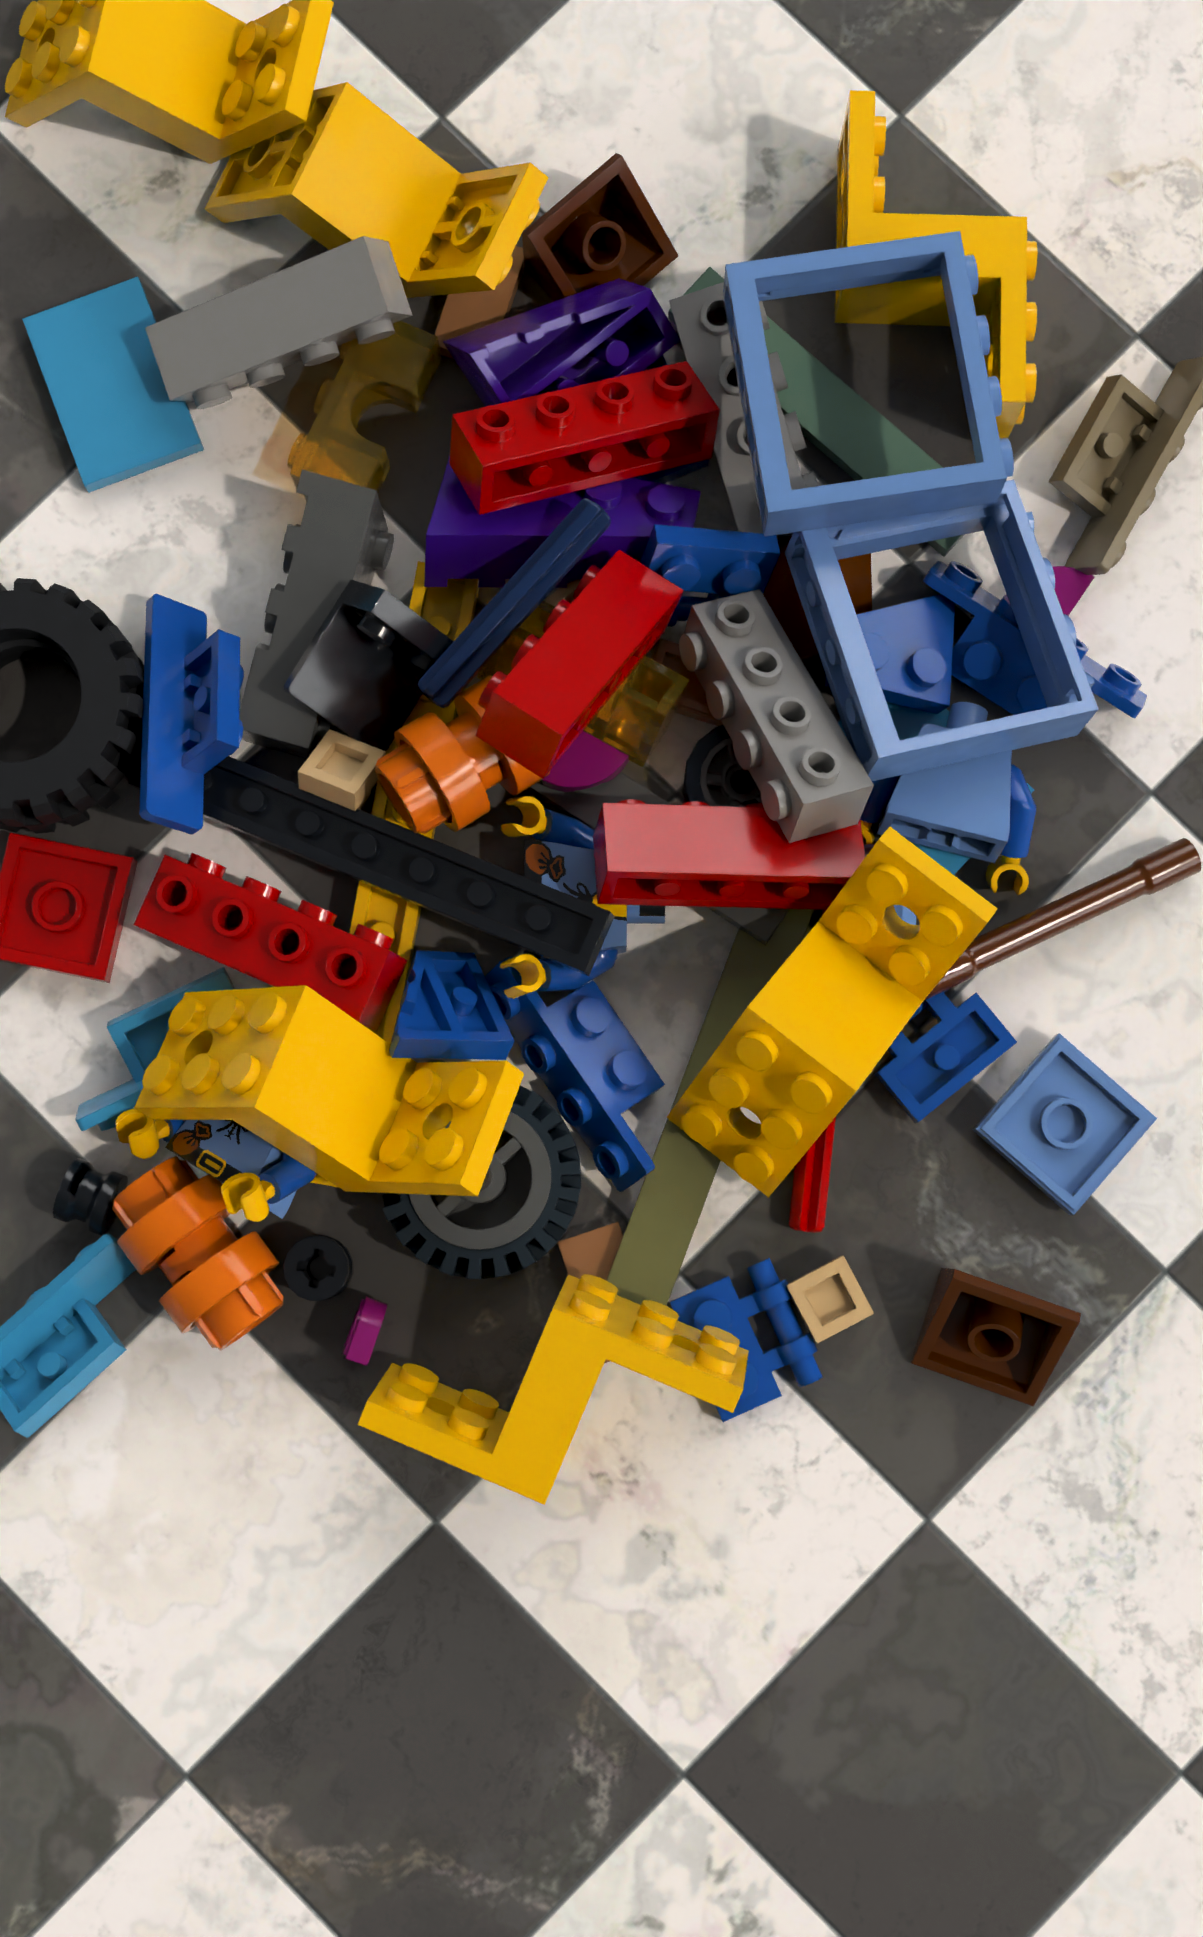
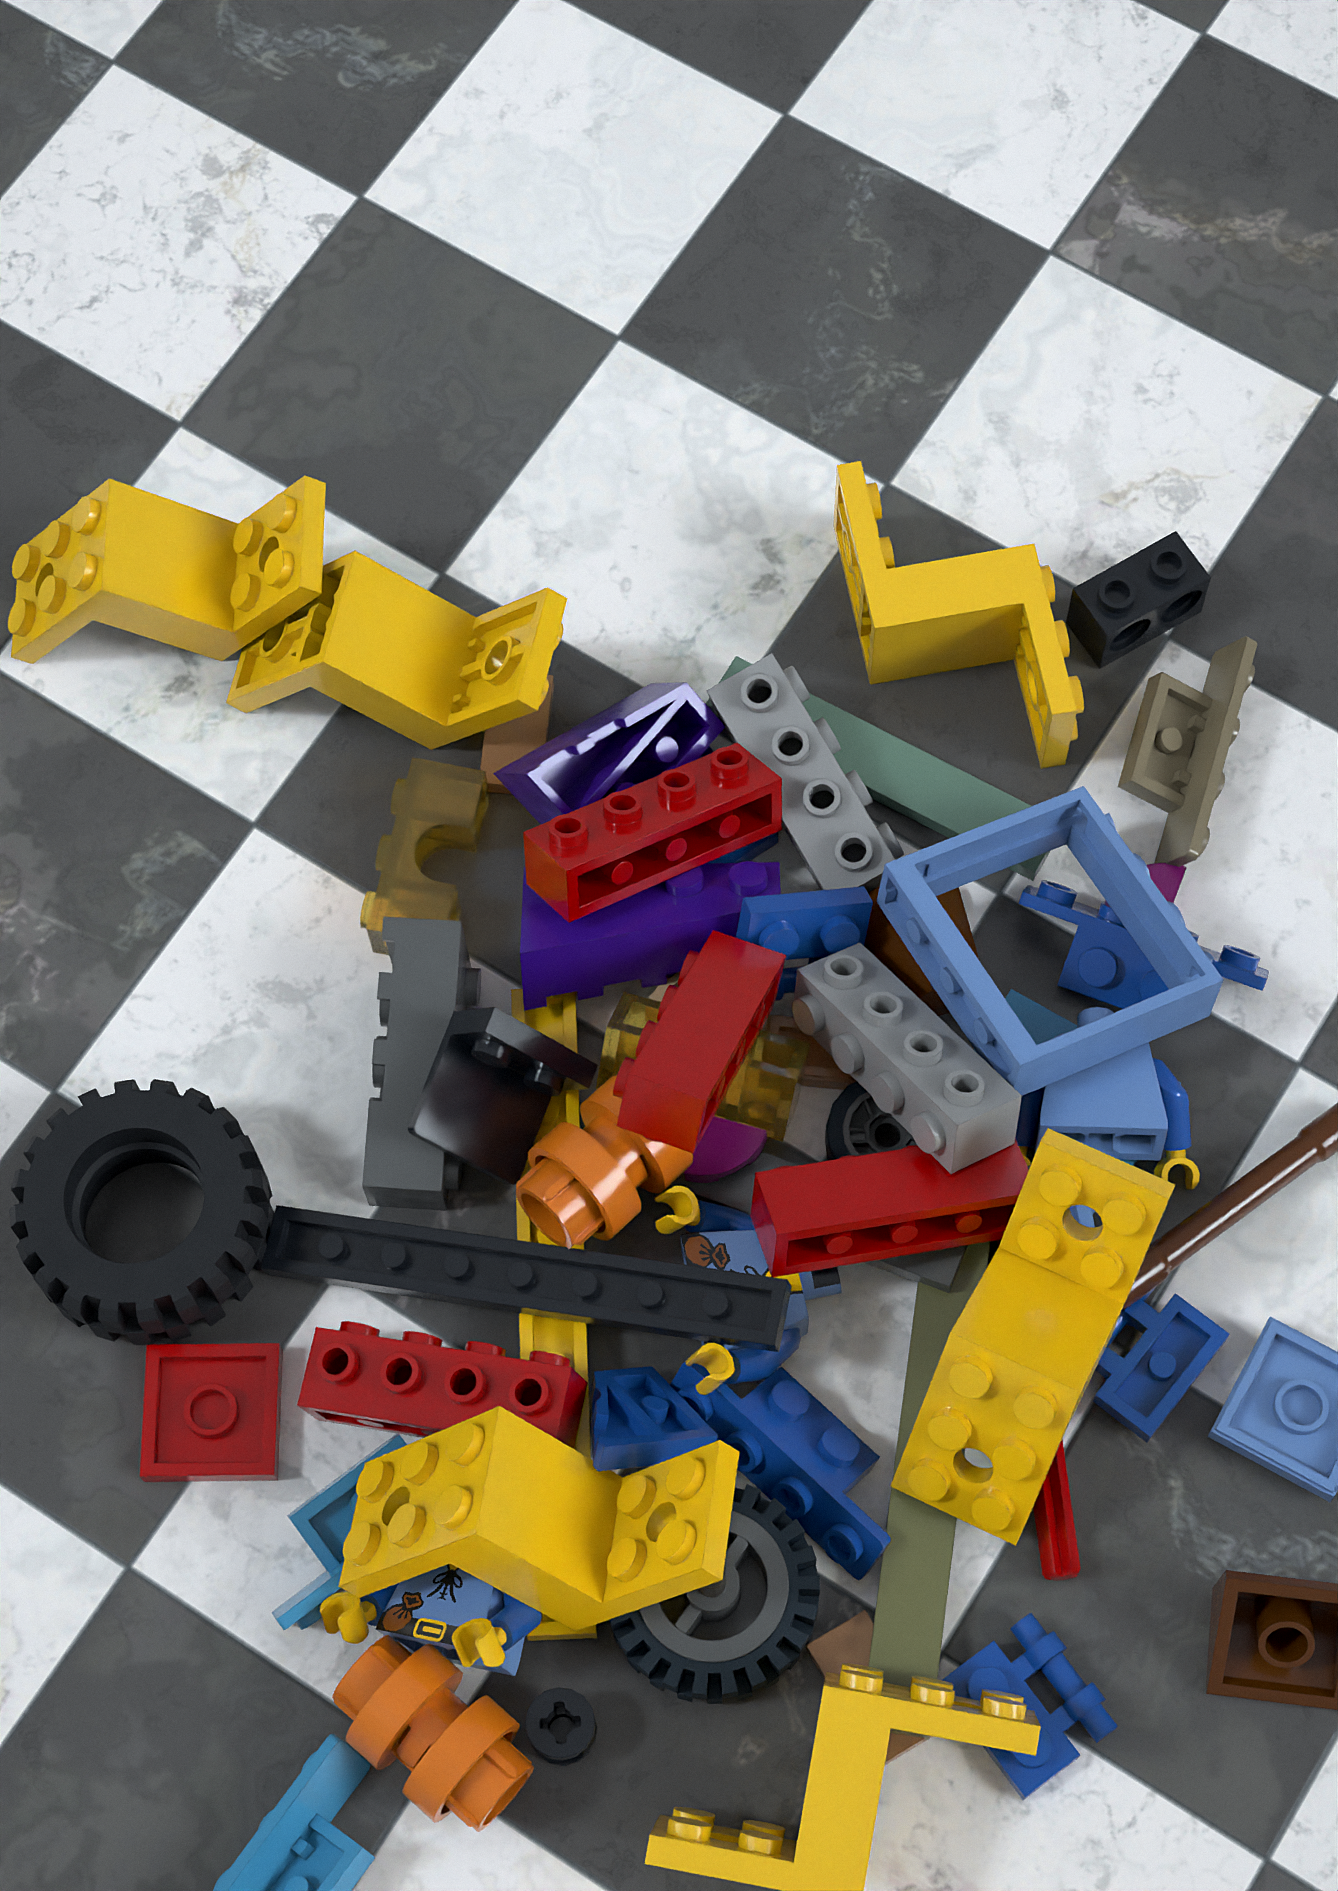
camera: 10 degrees left, 15 degrees down
dark azure tile [22,277,204,493] -> none
black wheel [53,1158,128,1236] -> none
blue bracket [139,594,244,835] -> none
light grey brick [145,236,413,409] -> none
tan tile [298,729,386,811] -> none
magenta tile [341,1296,388,1366] -> none
dark blue axle [418,498,611,708] -> none
reddish brown slope [522,153,679,301] -> none
medium blue window [723,231,1014,537] -> none
tan plate [786,1255,874,1344] -> none
blue wing [825,594,955,714] -> none
none -> black brick [1066,531,1211,669]

